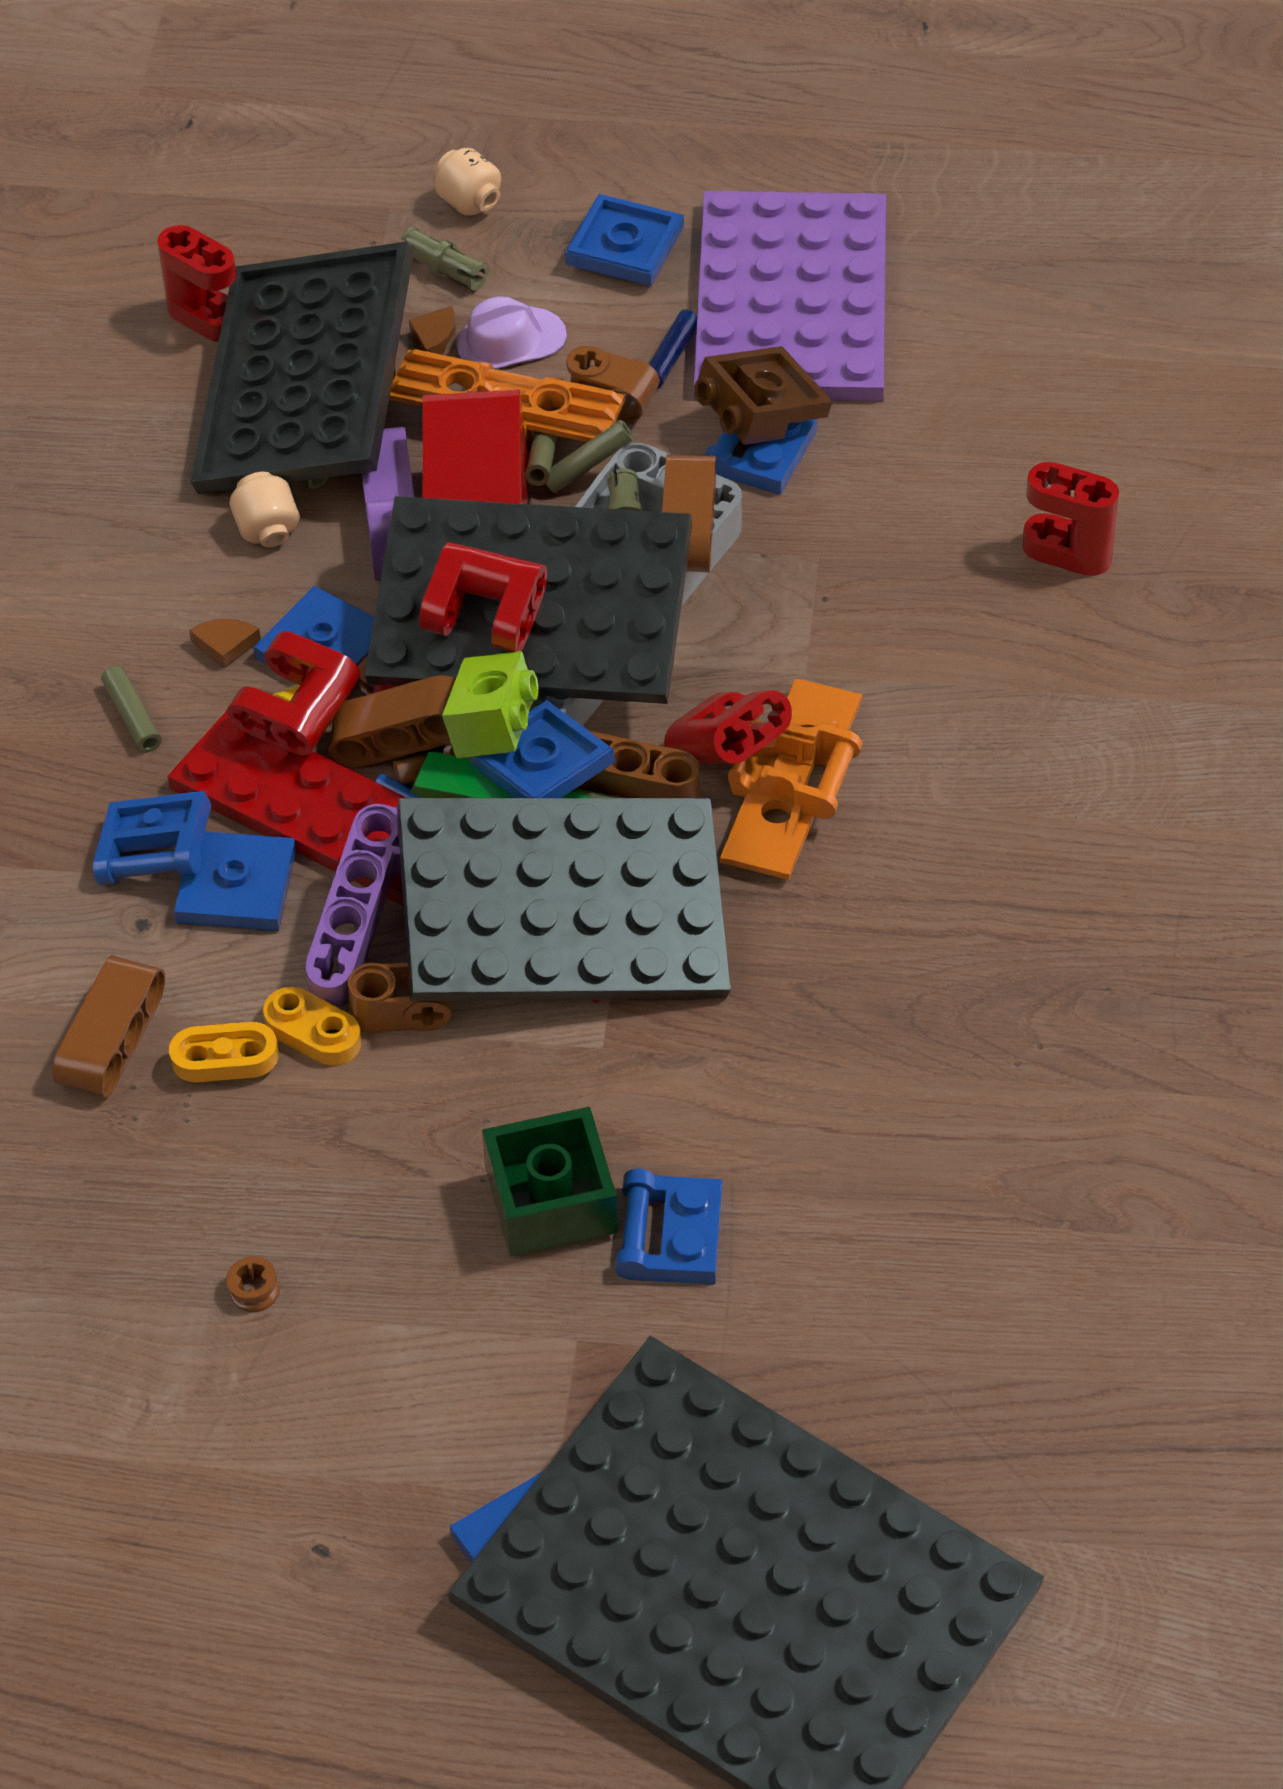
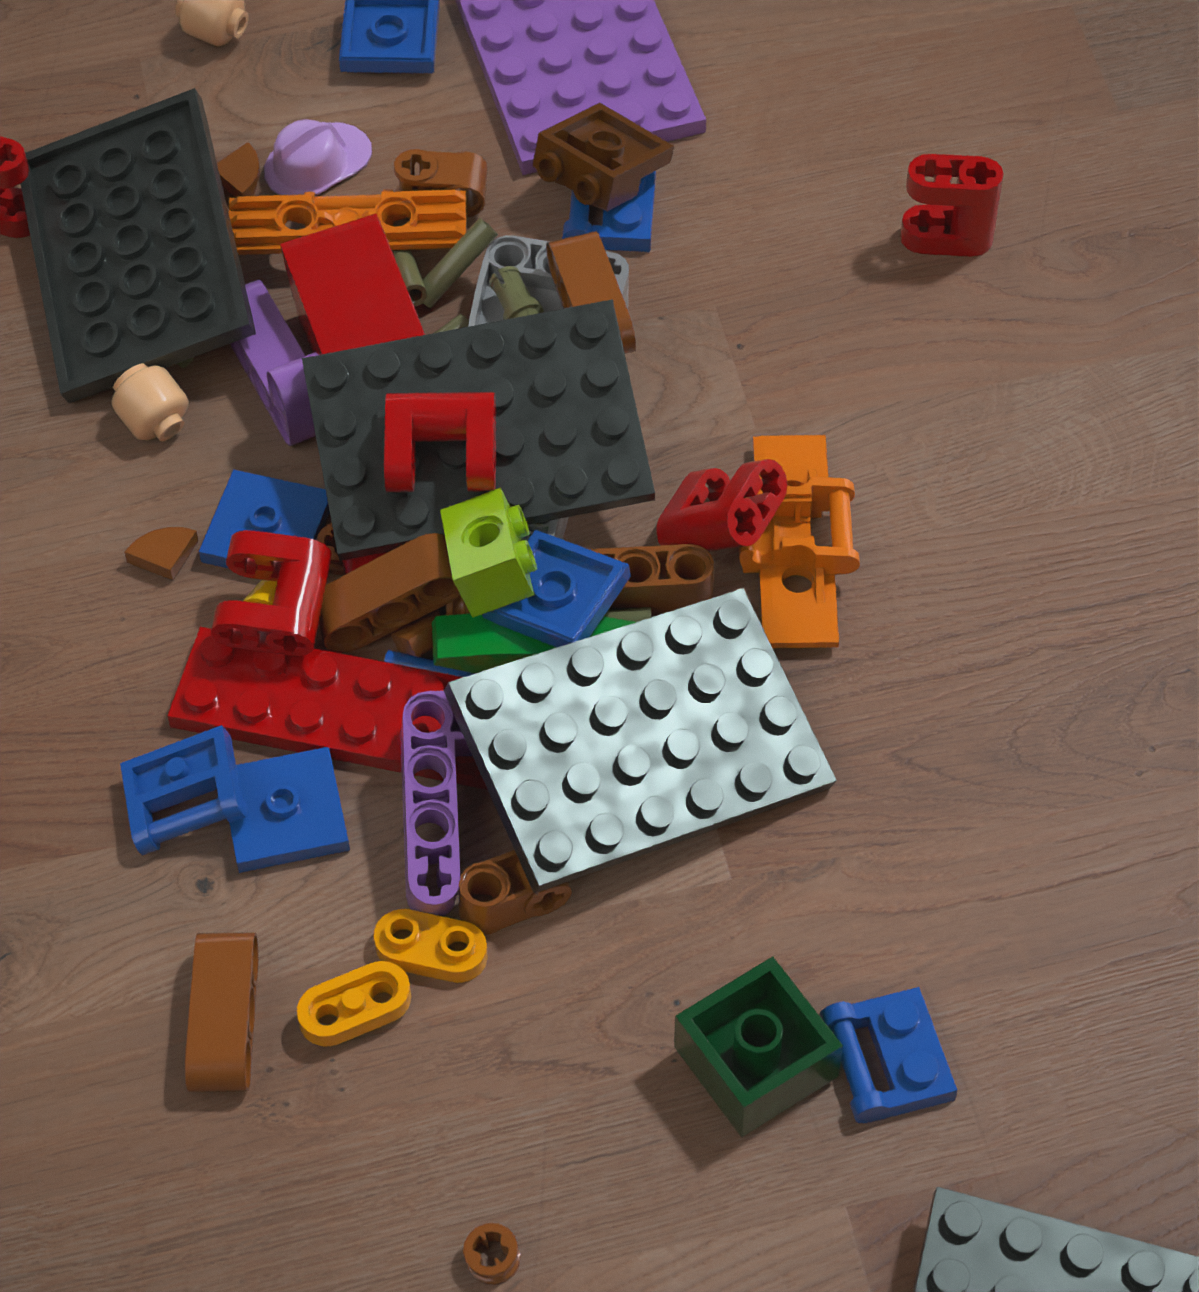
camera: 20 degrees left, 5 degrees up
olive piece [101,666,162,753] -> none
olive pin [400,227,489,291] -> none
clear blue piece [648,310,698,389] -> none

